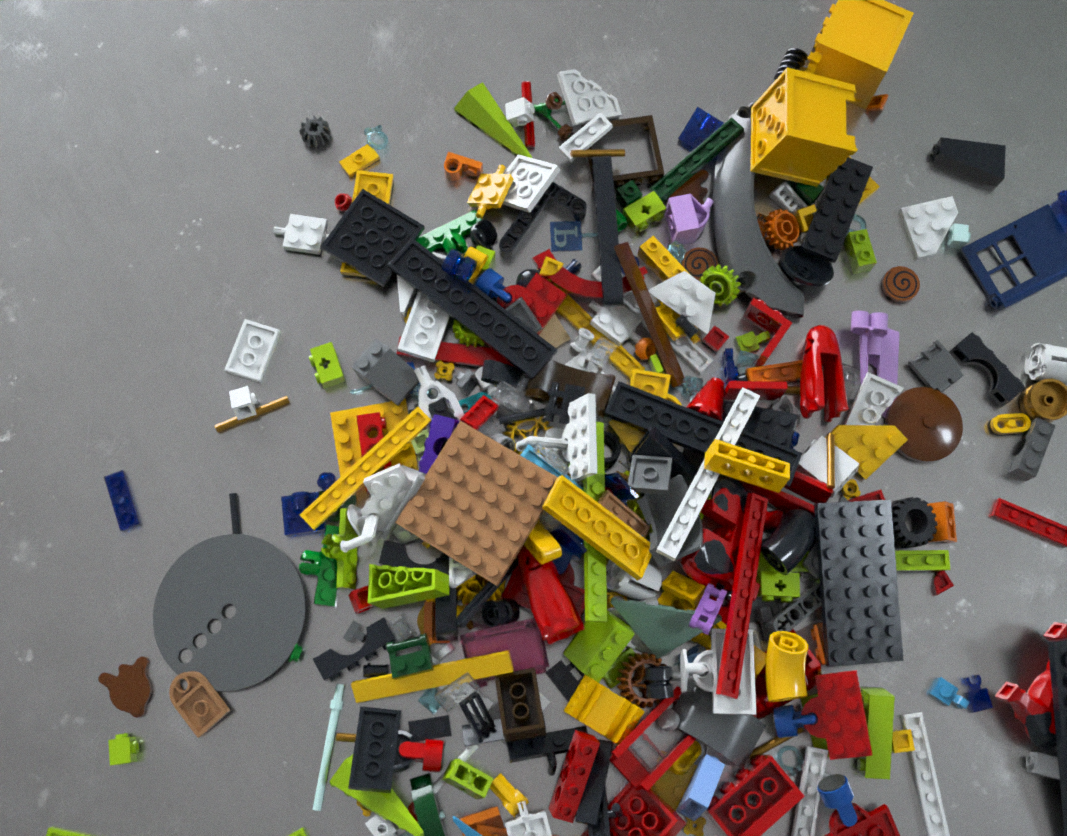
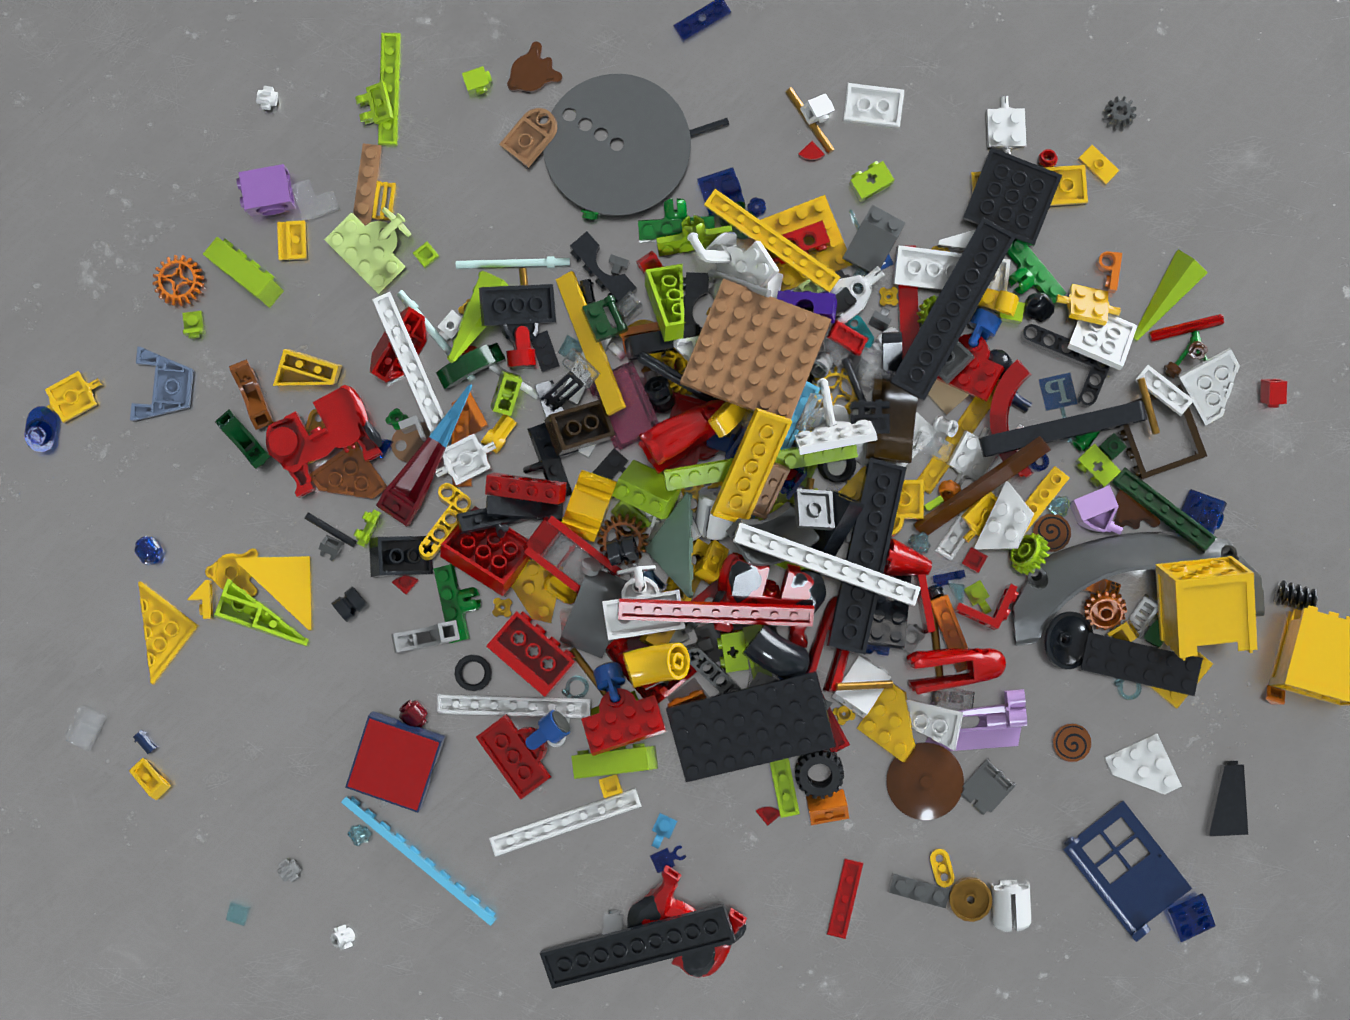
camera: 85 degrees right, 10 degrees up
clear light blue piece [364,125,388,150] -> none
clear blue wheel [442,249,477,283] -> none
white brick [505,97,535,127] -> none
yellow tile [539,256,564,276] -> none
black pin [675,314,699,339] -> none
light blue slope [676,754,725,821] -> none
medium lavender plate [689,583,728,635] -> none
yellow brick [704,439,790,493] -> none
lime brick [844,229,877,274] -> none
light aqua plate [947,223,971,249] -> none
black arch [950,332,1026,407] -> none
none -> red tile [798,141,825,160]
none -> red brick [1260,379,1287,408]

